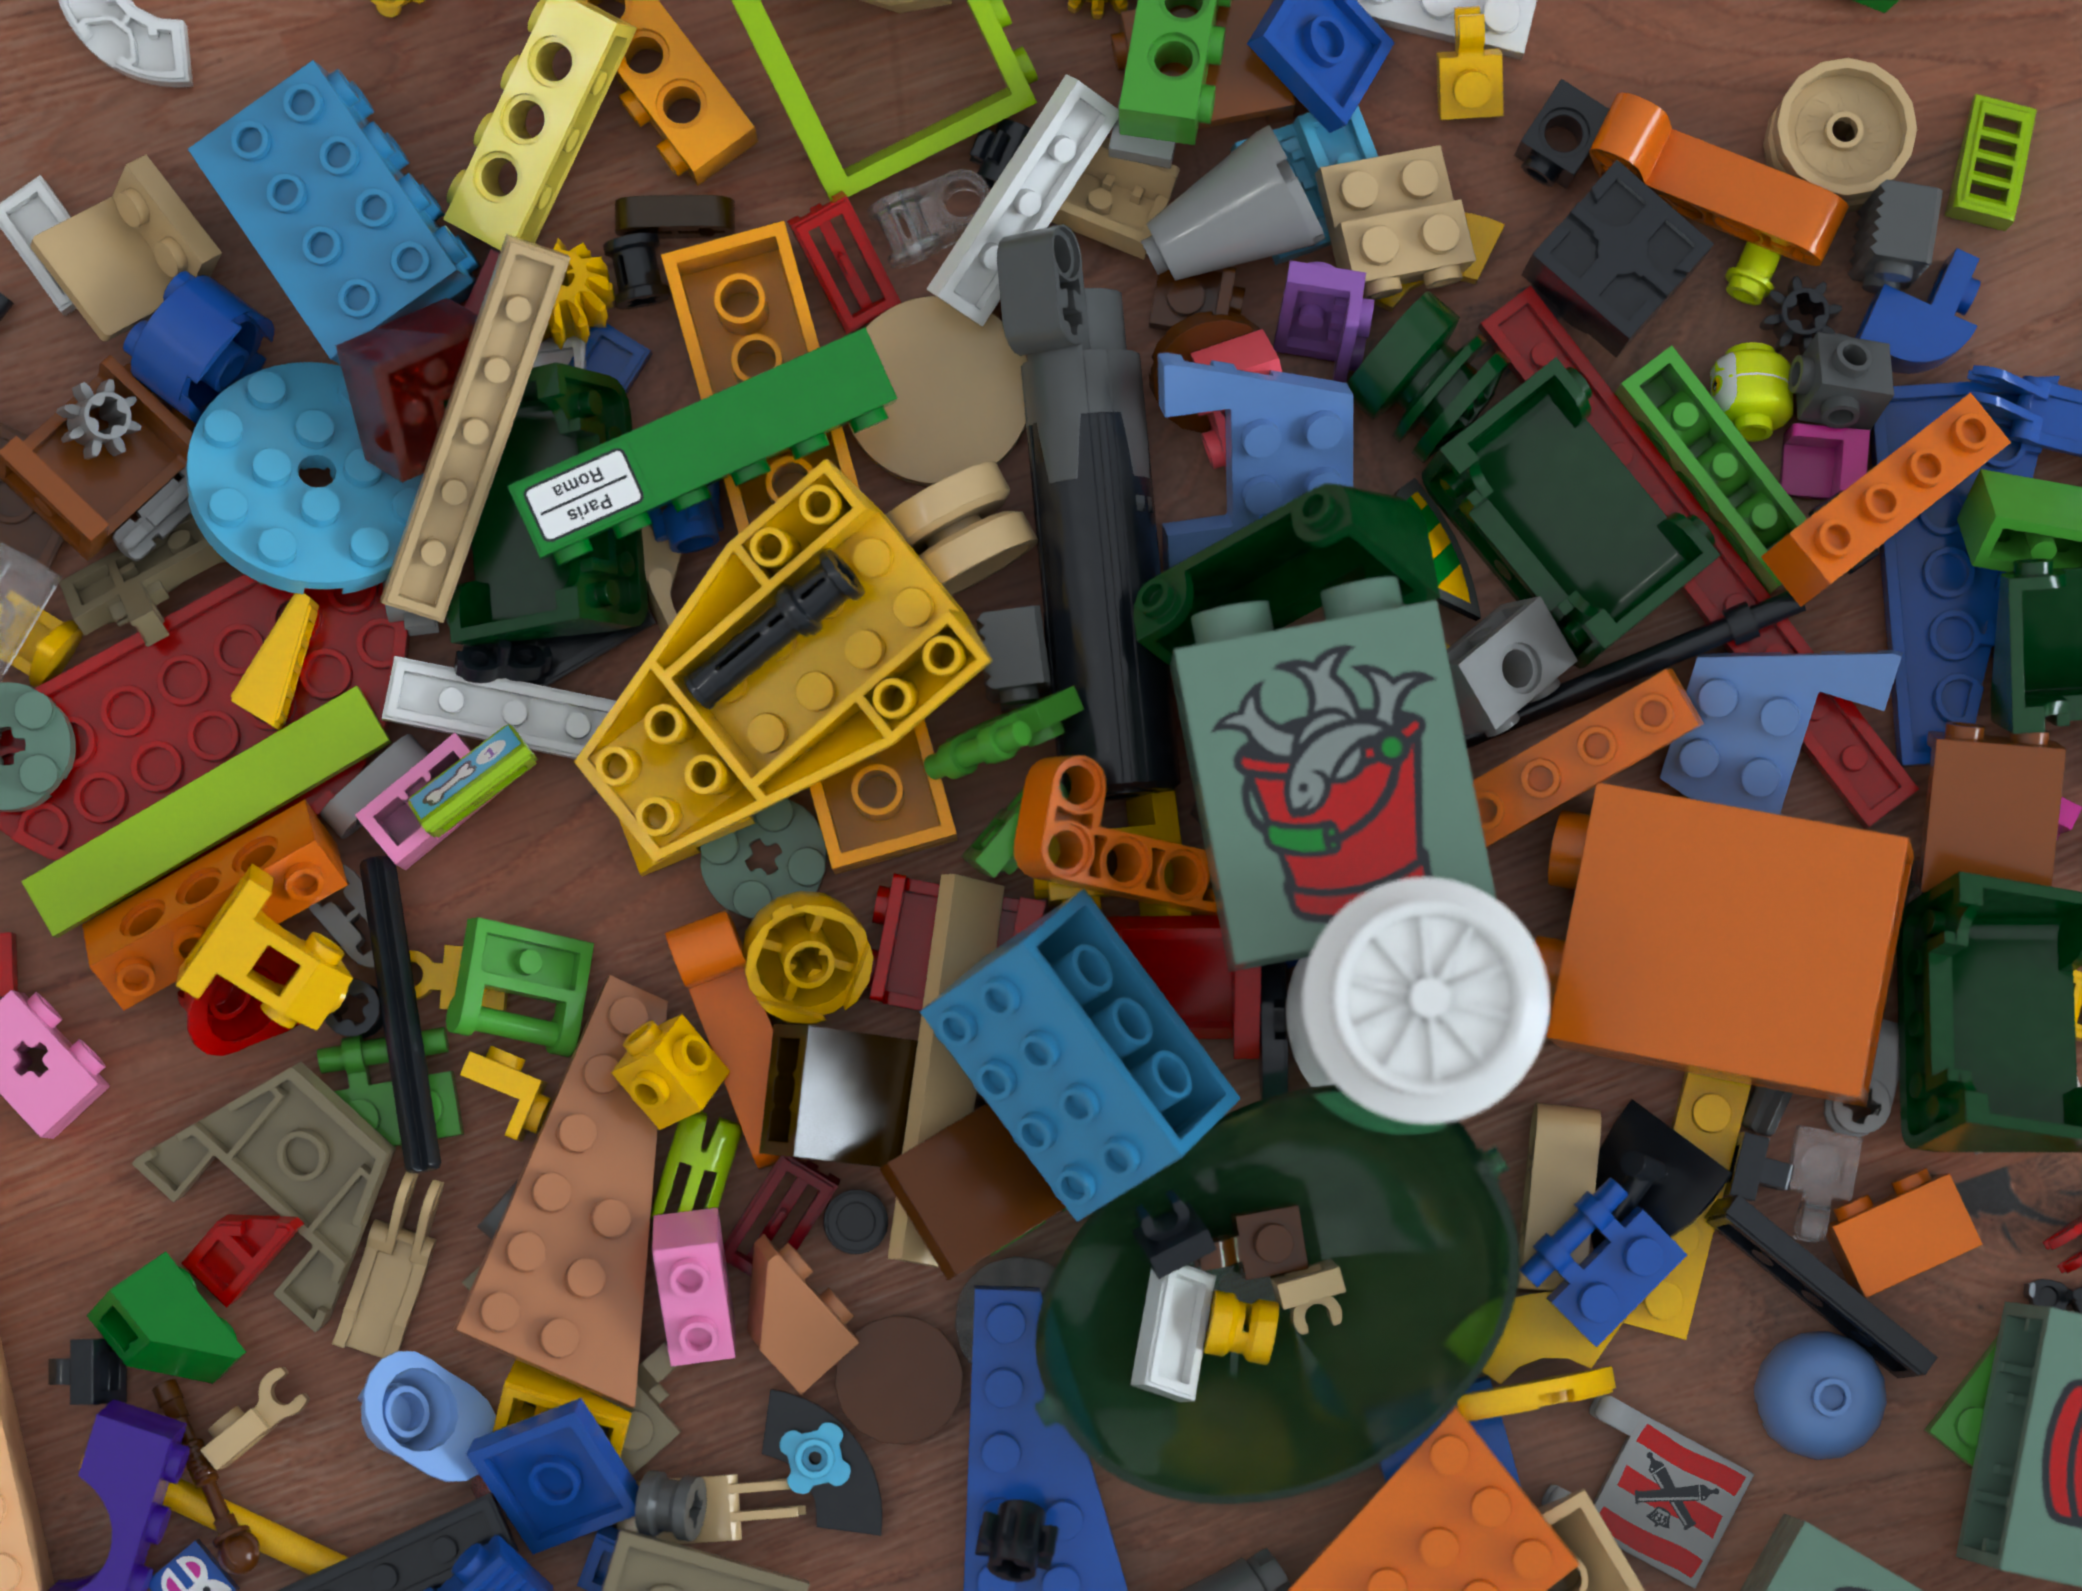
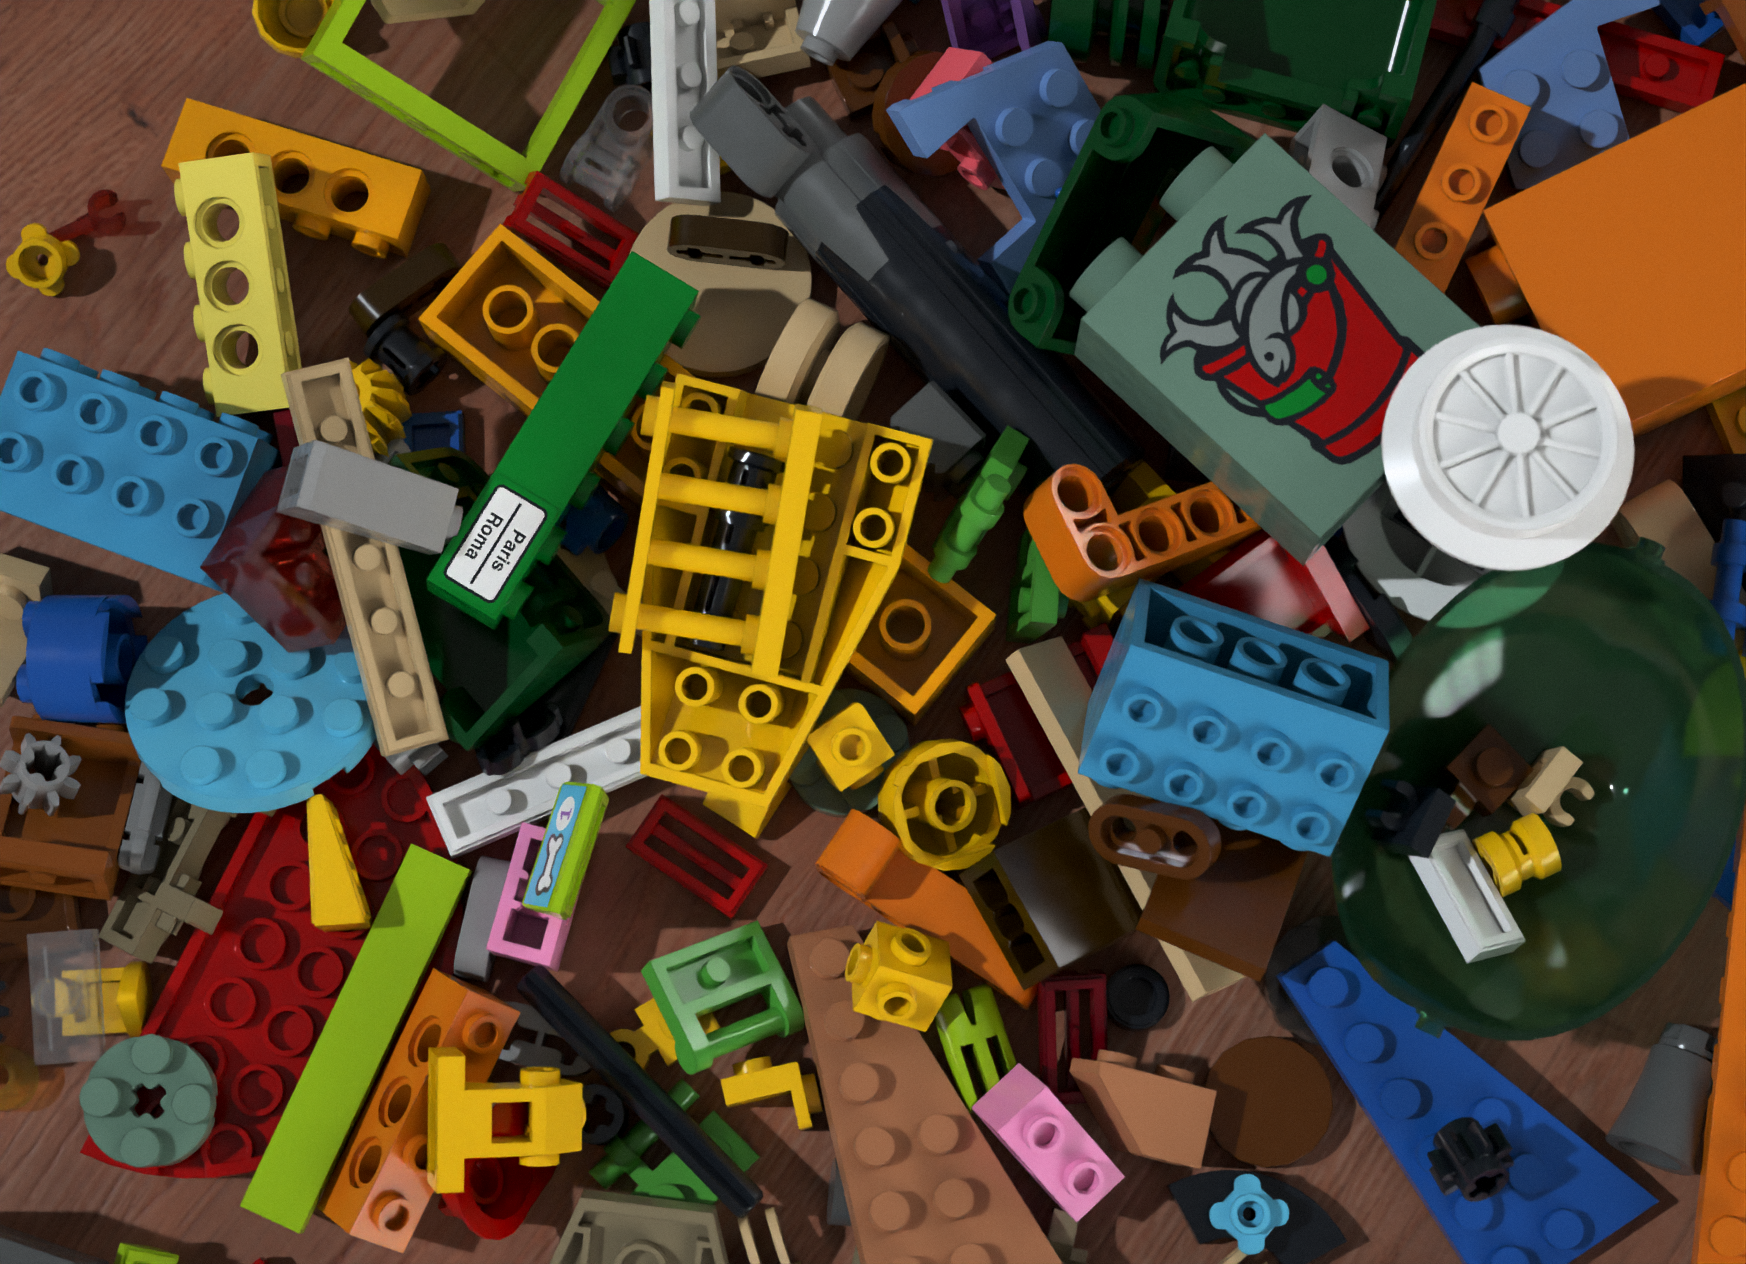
camera: 30 degrees left, 5 degrees down
none -> light grey slope [276,440,463,555]
none -> yellow fence [608,381,823,678]
none -> red tile [625,794,769,920]
none -> dark brown beam [667,214,789,269]
none -> yellow bracket [806,702,895,792]
none -> reddish brown plate [1088,794,1221,880]

